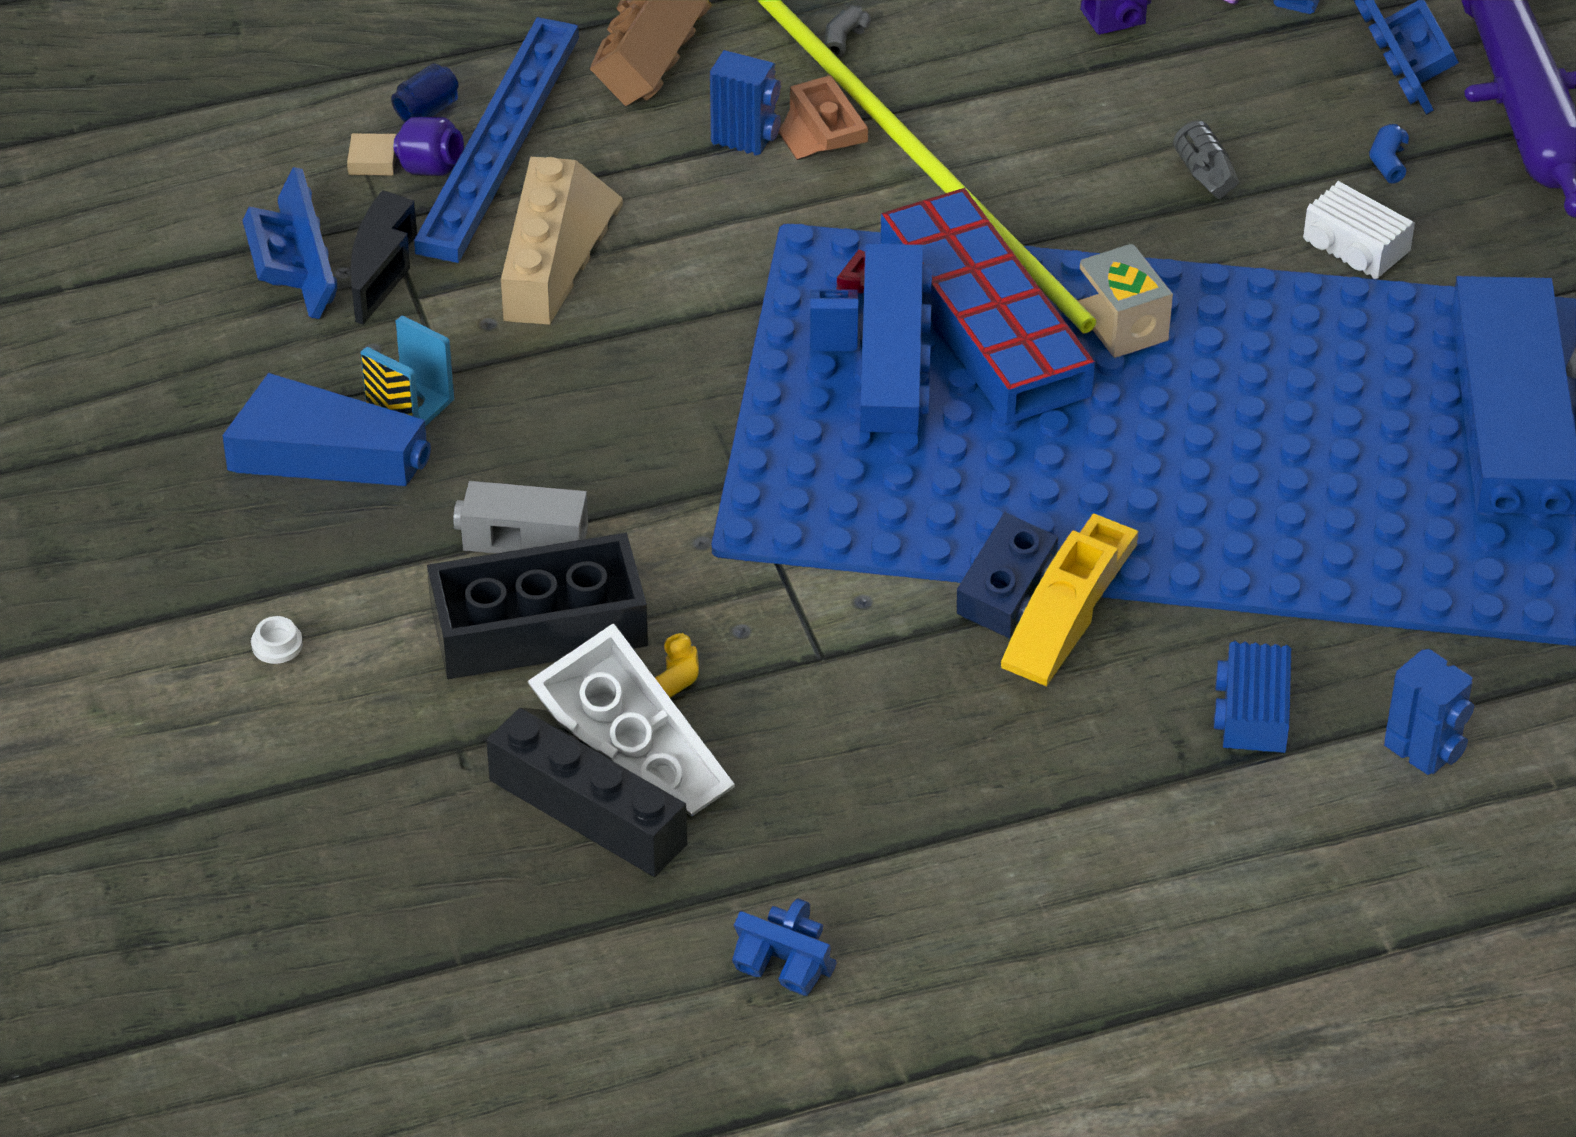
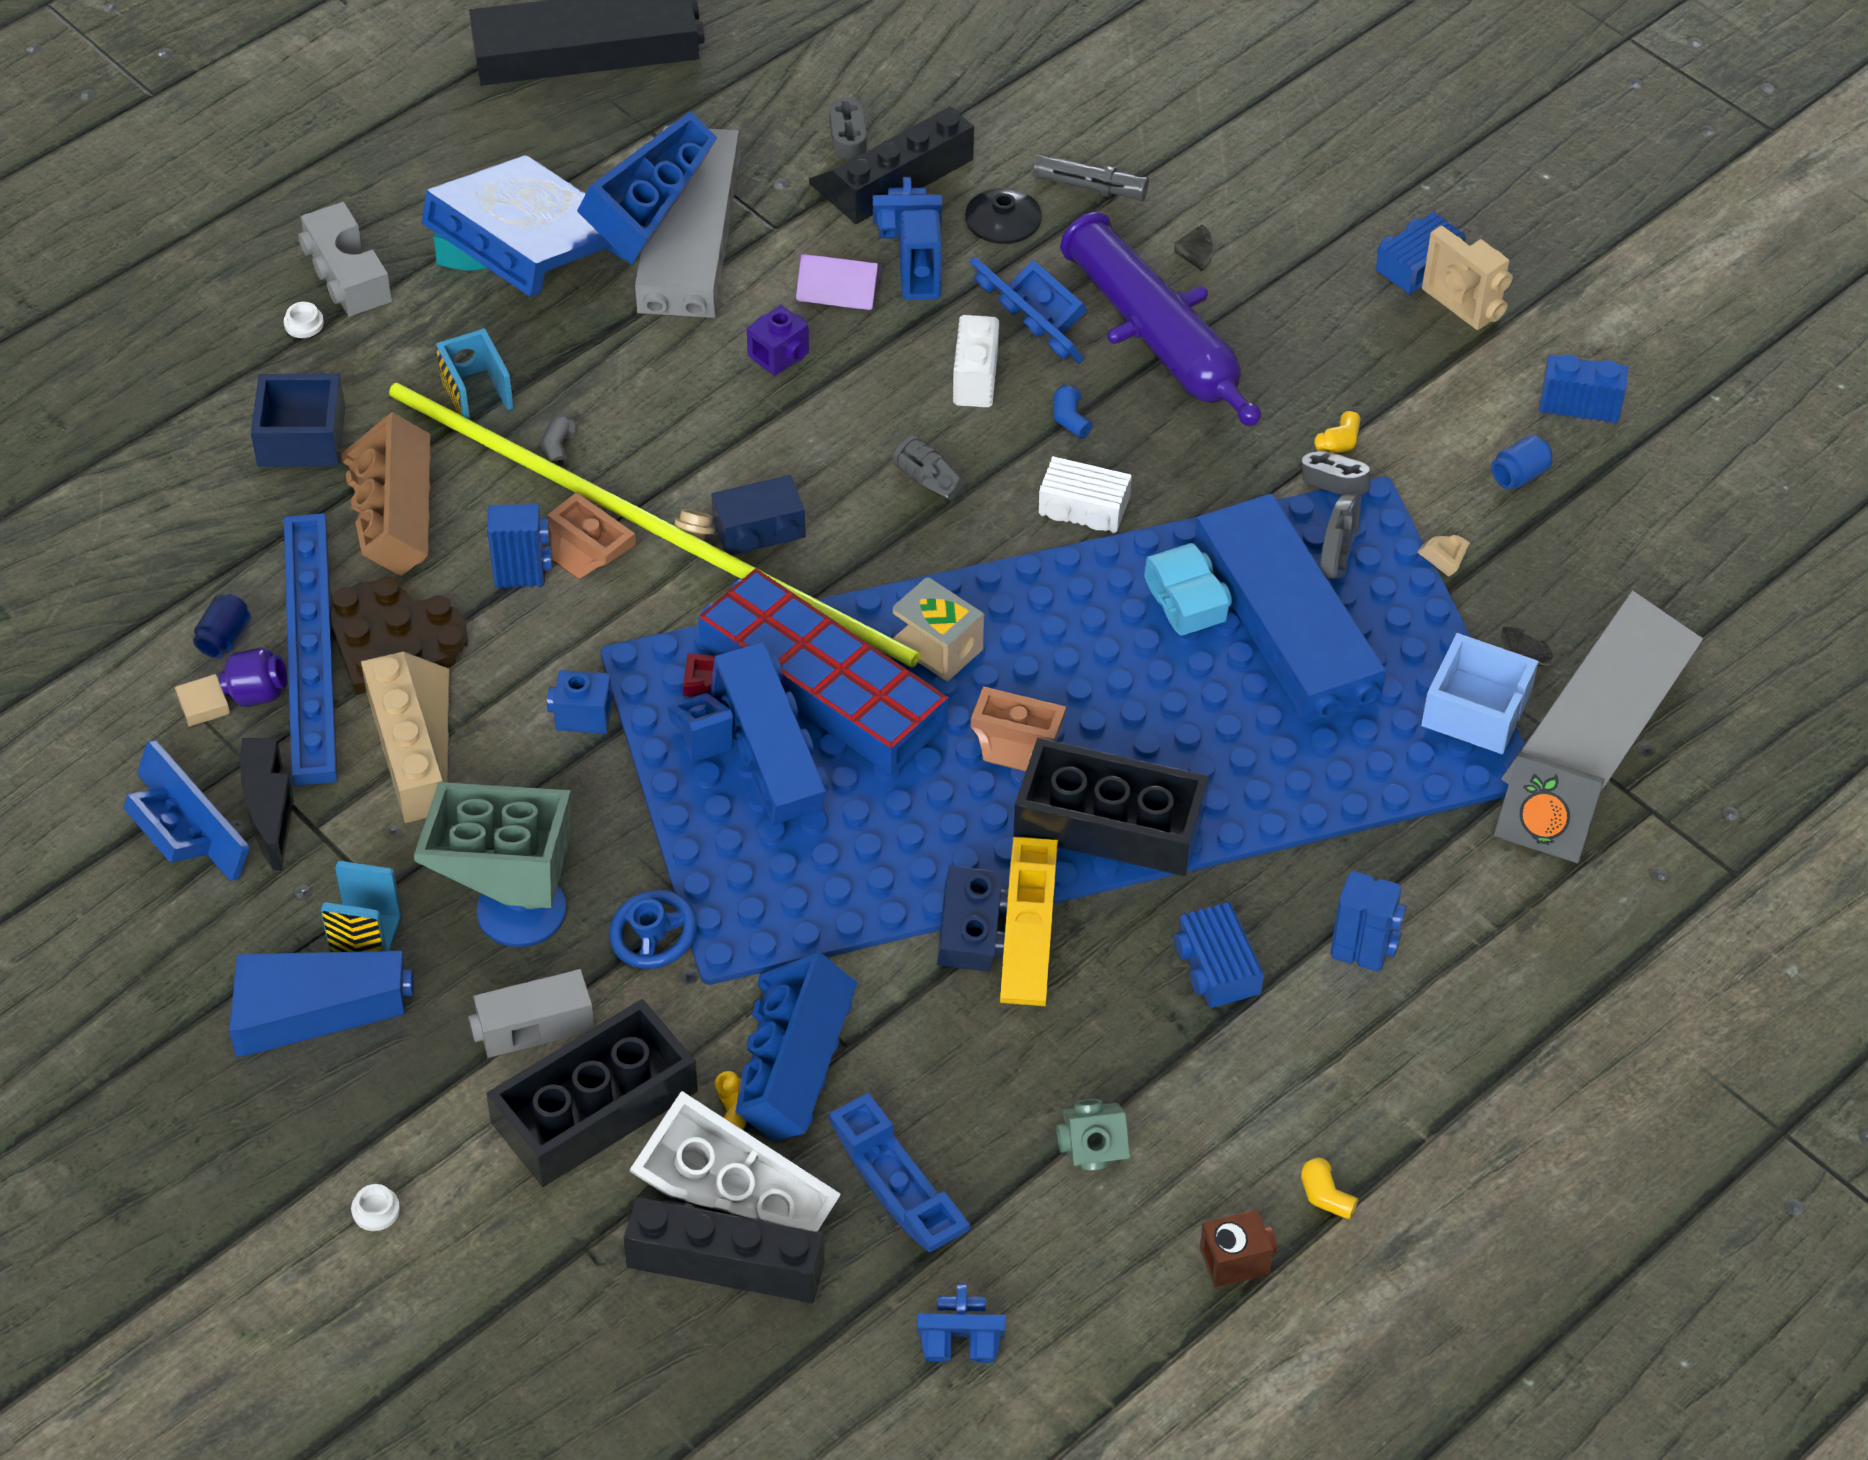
camera: 25 degrees left, 5 degrees up
none -> dark brown plate [330,577,468,695]
none -> sand green slope [414,782,572,909]
none -> blue dish [477,886,567,947]
none -> blue brick [547,670,613,734]
none -> blue piece [609,890,697,969]
none -> tan plate [674,509,716,540]
none -> dark blue brick [711,475,806,555]
none -> blue wedge [735,952,857,1143]
none -> blue slope [829,1093,970,1252]
none -> white brick [953,315,999,407]
none -> nougat slope [971,686,1066,772]
none -> black brick [1013,738,1209,876]
none -> sand green brick [1056,1099,1130,1170]
none -> medium azure brick [1144,543,1232,636]
none -> copper brick [1200,1209,1277,1288]
none -> yellow arm [1301,1157,1358,1220]

